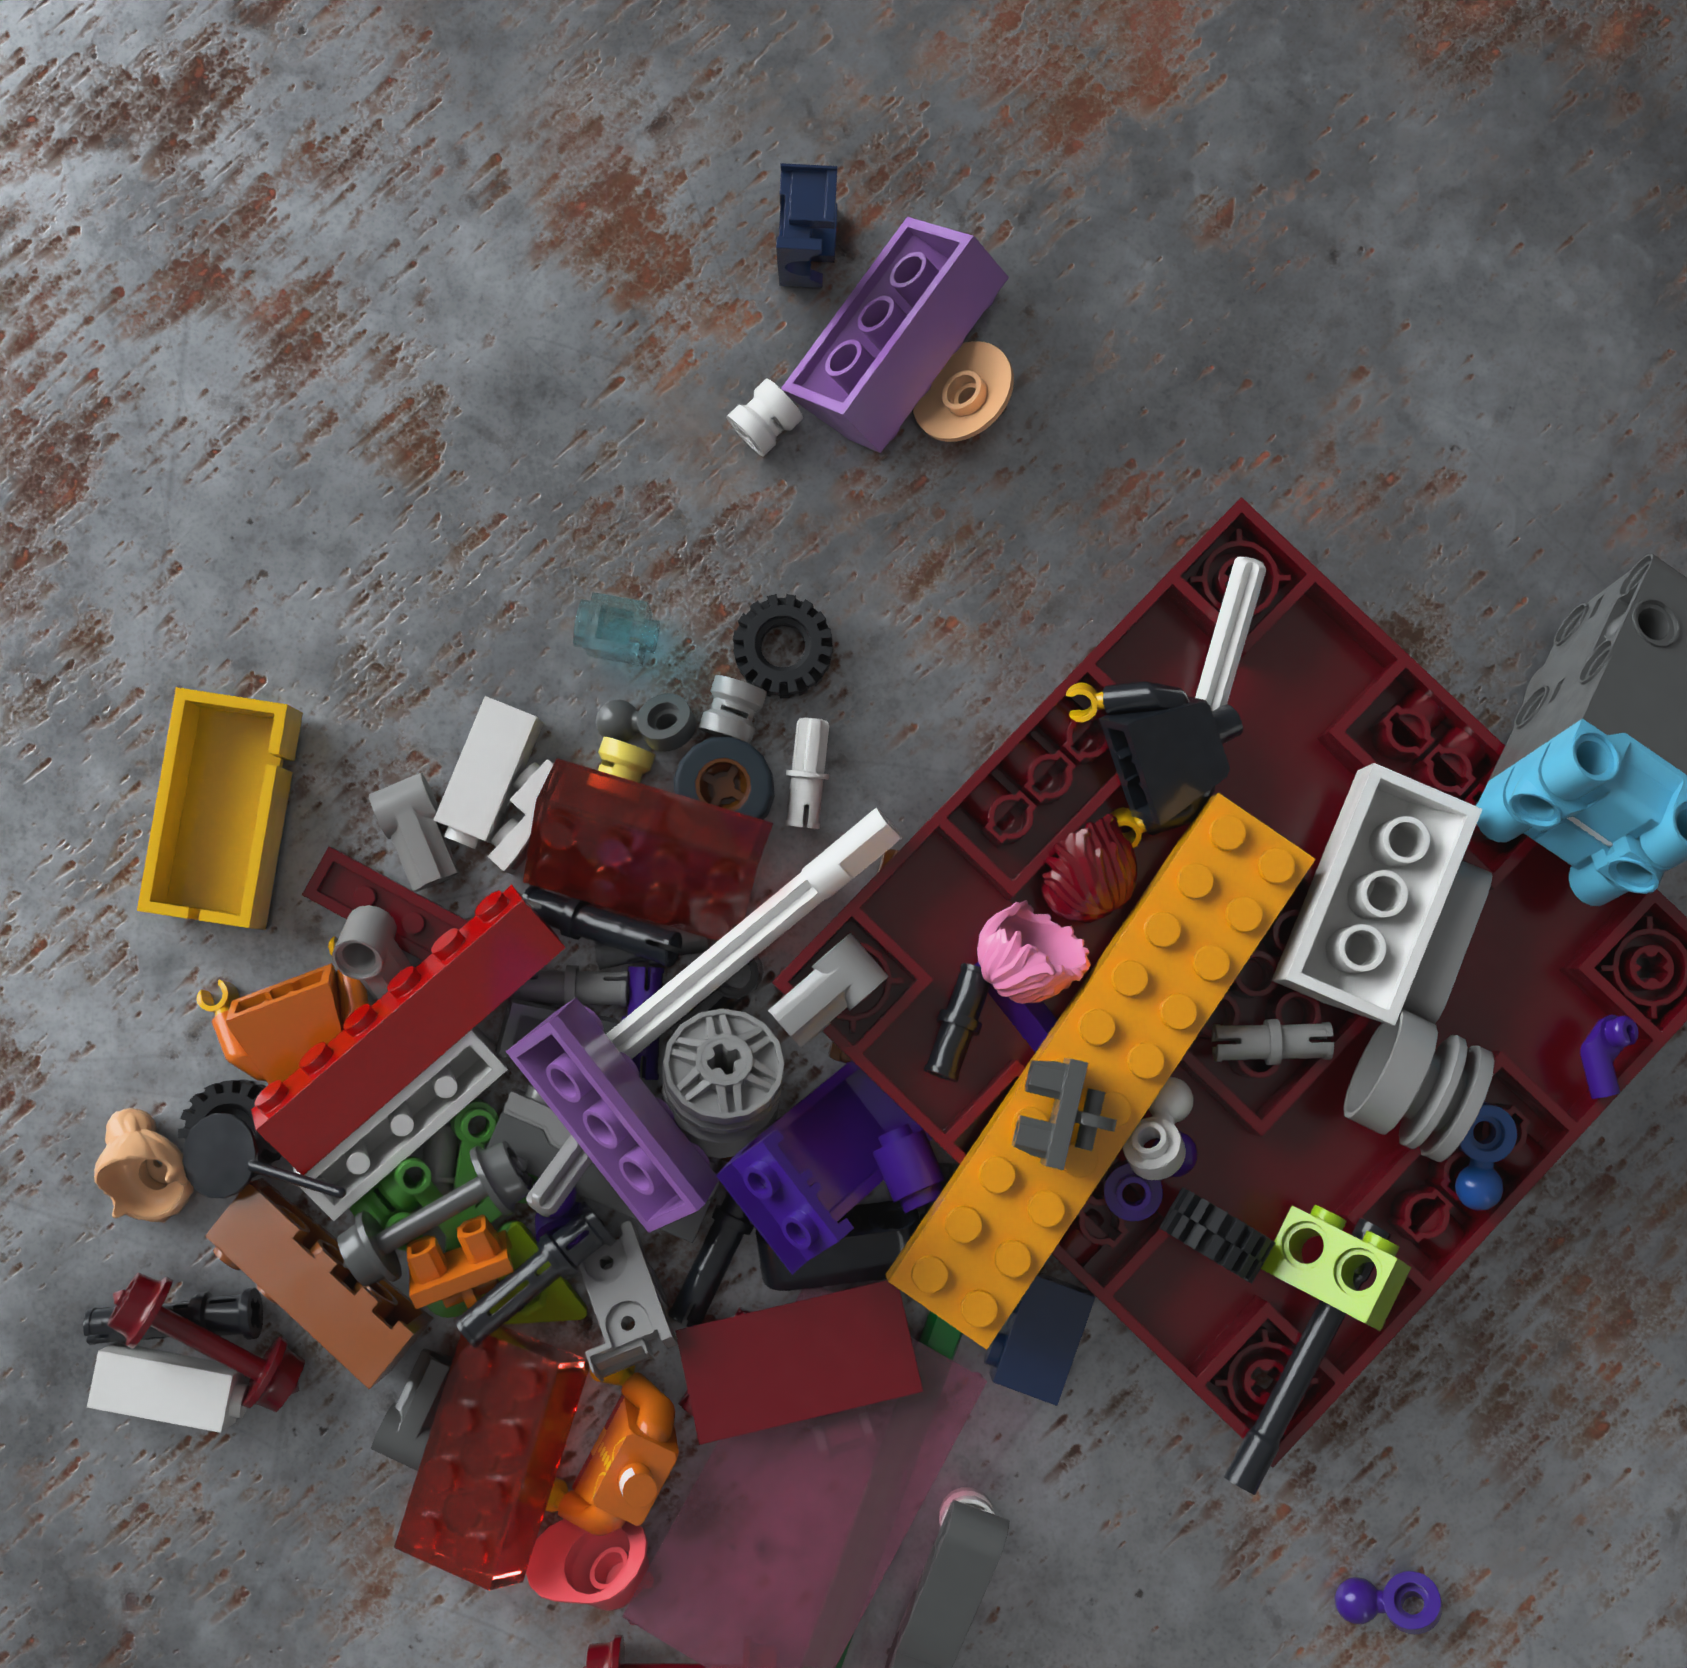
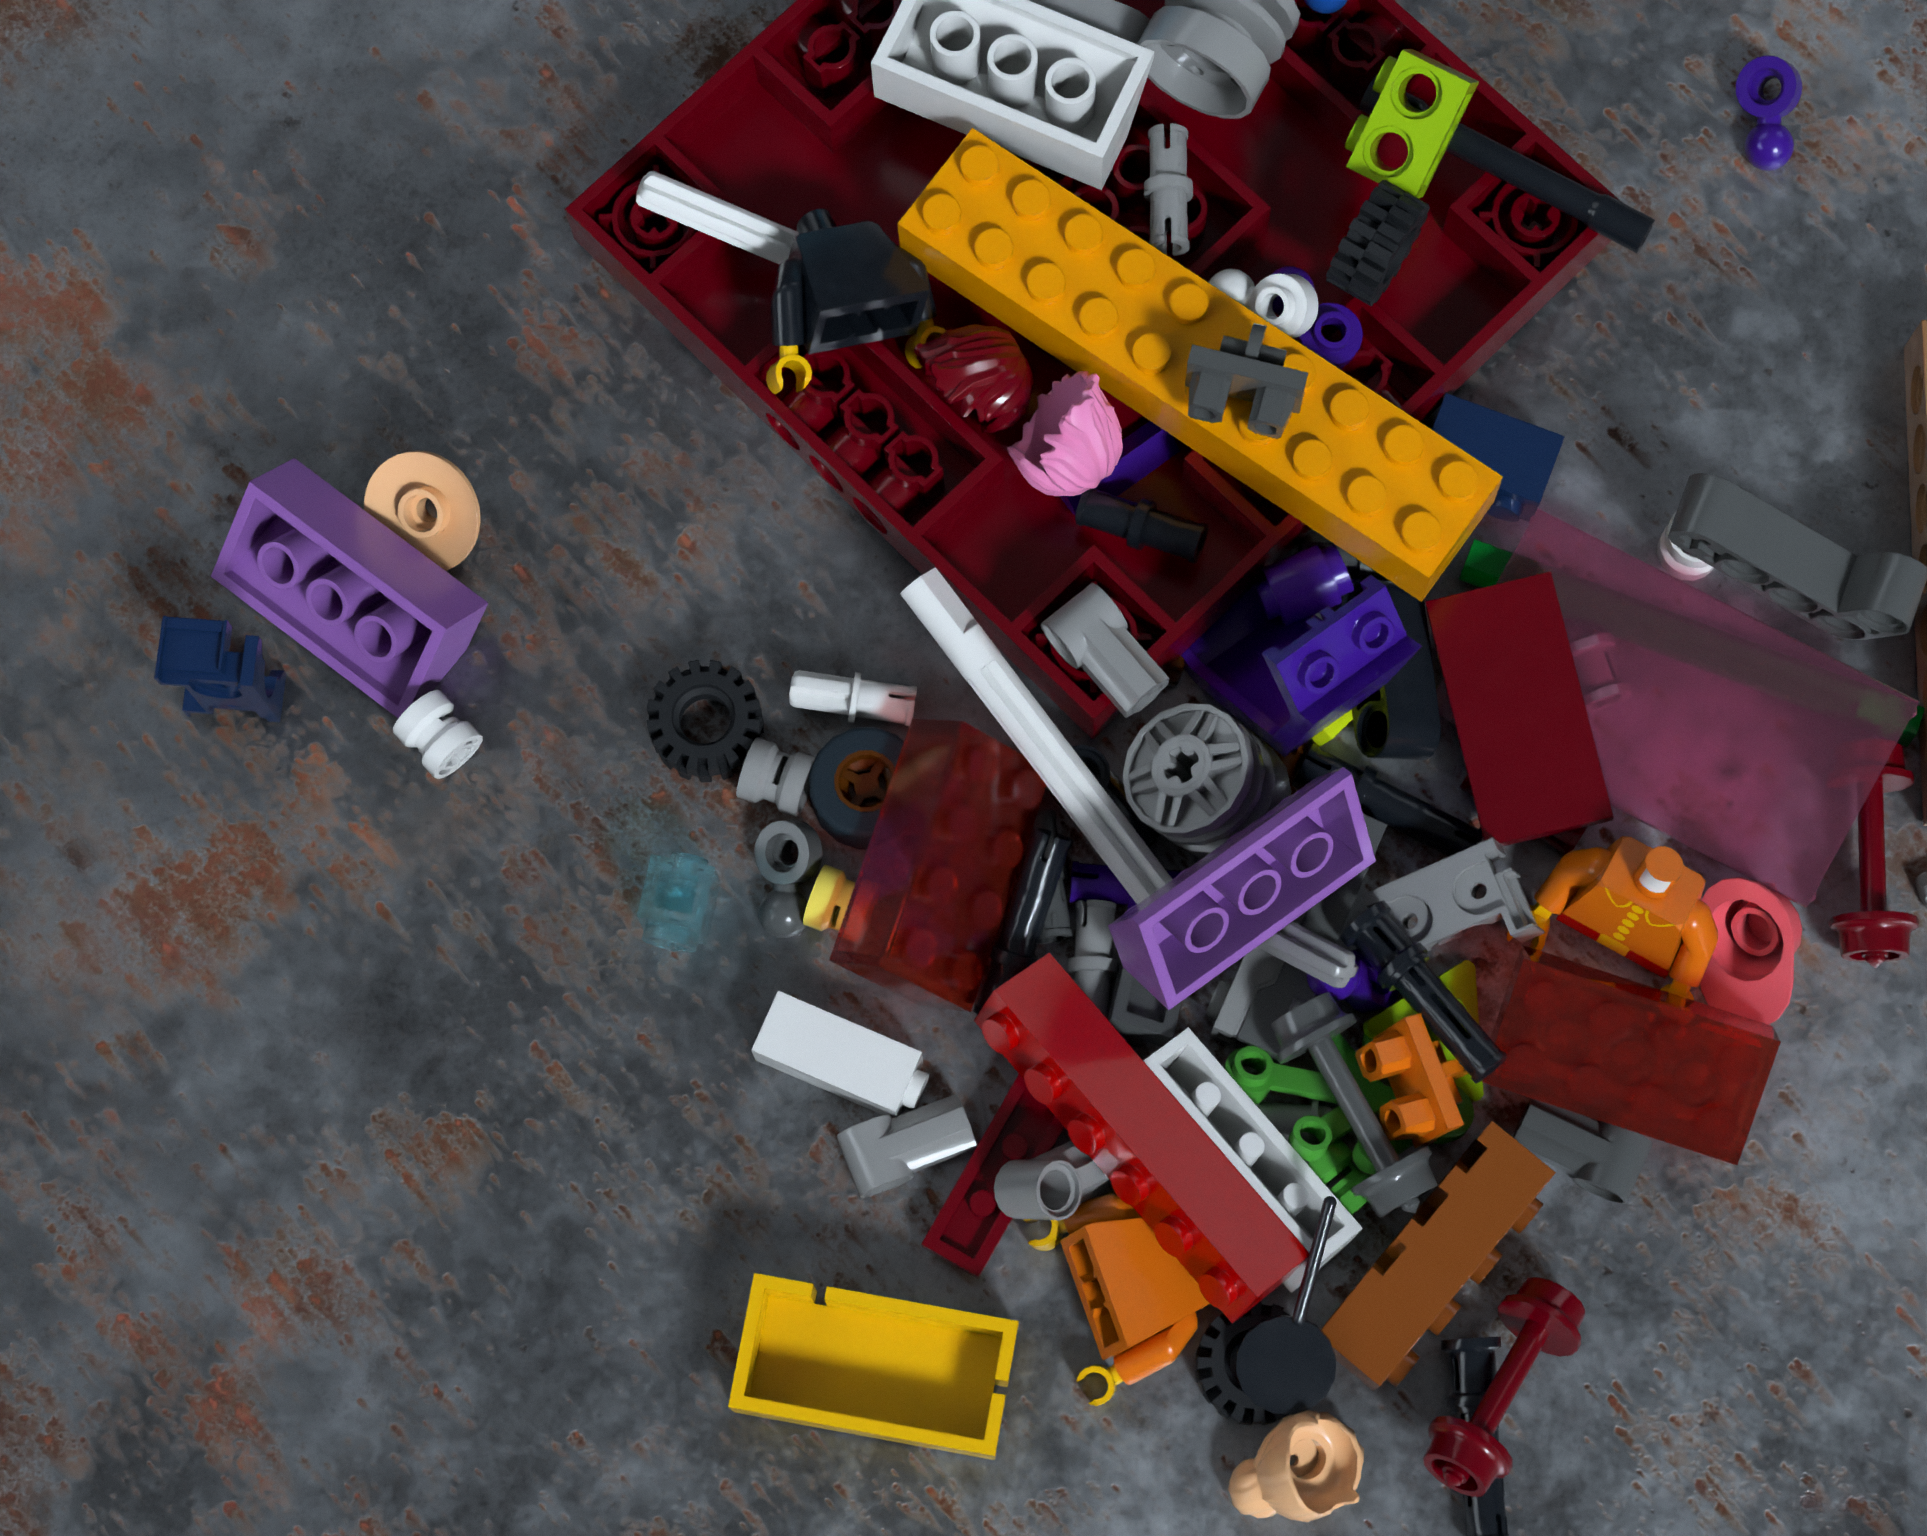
camera: 85 degrees left, 10 degrees down
white brick [87,1342,250,1433] -> none
white slope [487,759,563,874] -> none

